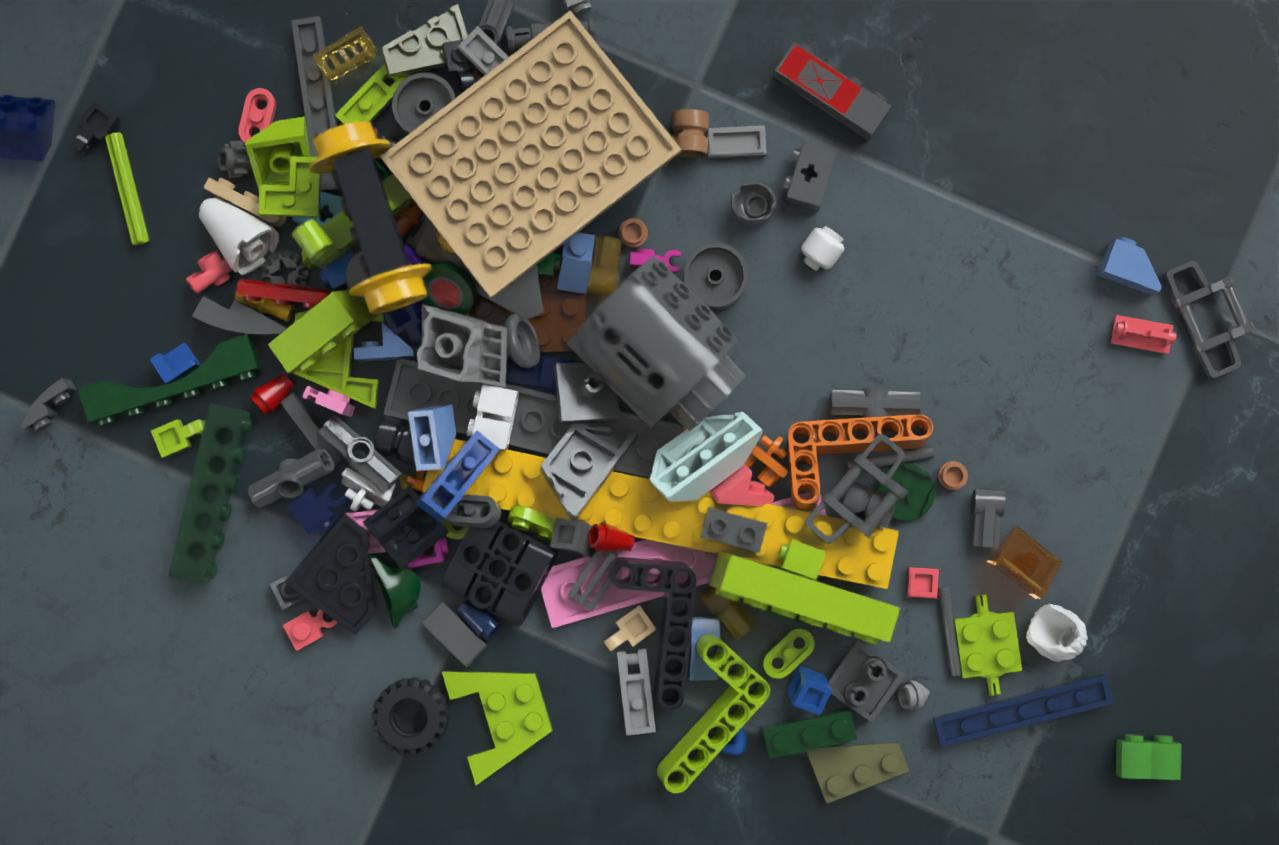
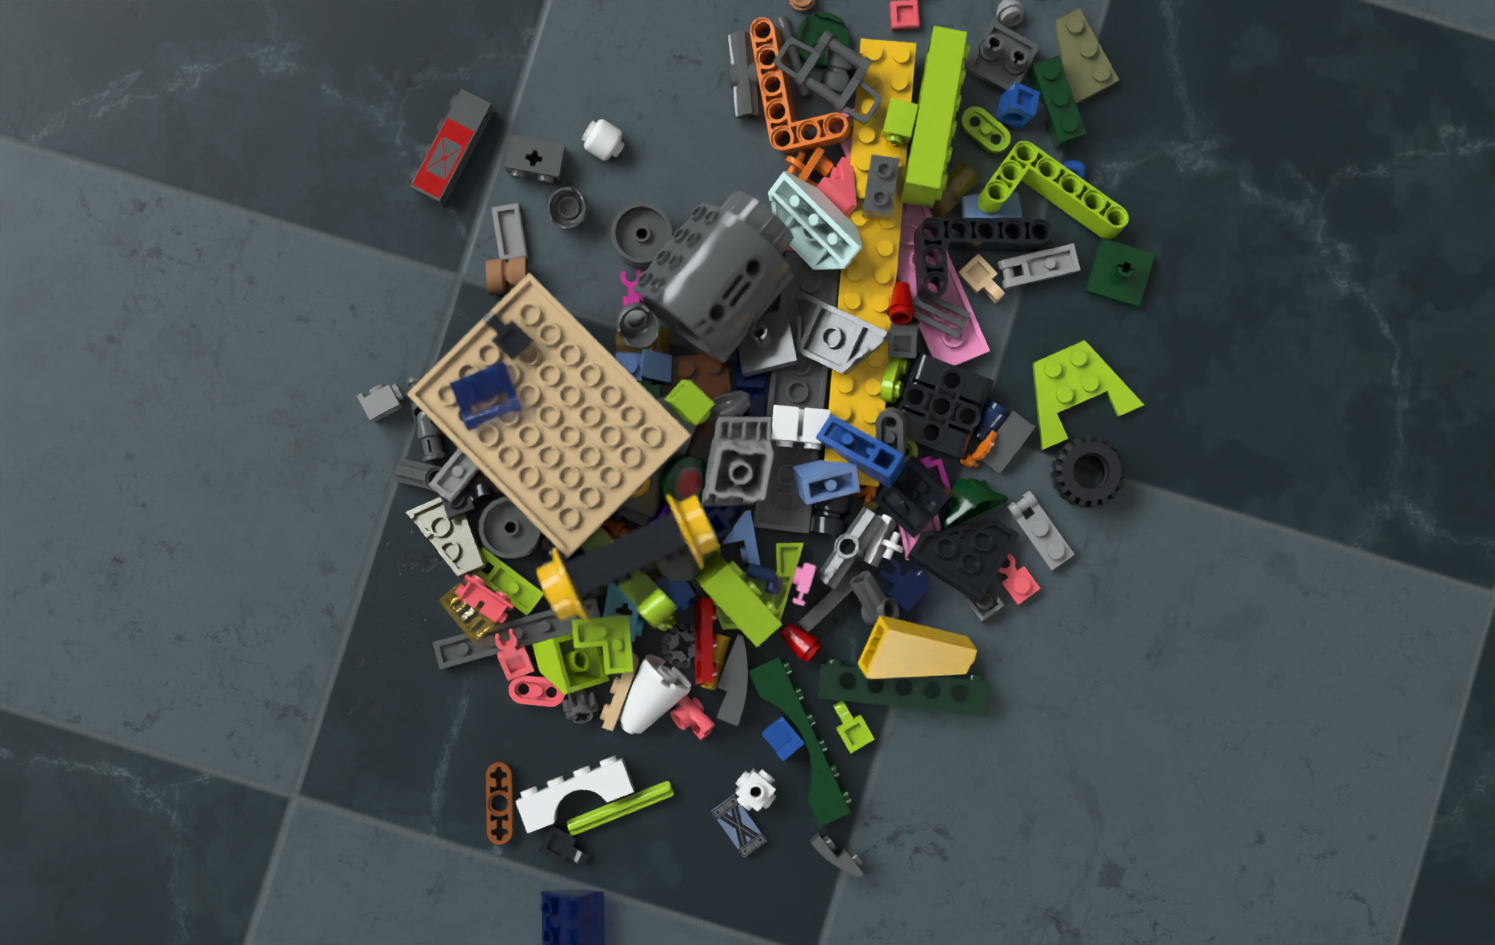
camera: 100 degrees left, 0 degrees up
nougat plate [619,218,648,248] -> none
none -> clear blue plate [449,361,523,431]
none -> coral hinge [455,575,514,624]
none -> black plate [483,311,533,361]
none -> dark orange beam [486,761,514,845]
none -> coral plate [495,628,534,681]
none -> white arch [515,755,635,833]
none -> dark grey hair [616,302,660,349]
none -> lime brick [664,379,714,425]
none -> tile [711,794,767,857]
none -> white brick [735,768,776,812]
none -> dark blue arm [746,563,782,594]
none -> yellow slope [858,615,978,679]
none -> orange piece [960,430,997,468]
none -> light grey plate [1006,491,1075,571]
none -> dark green tile [1085,238,1155,308]

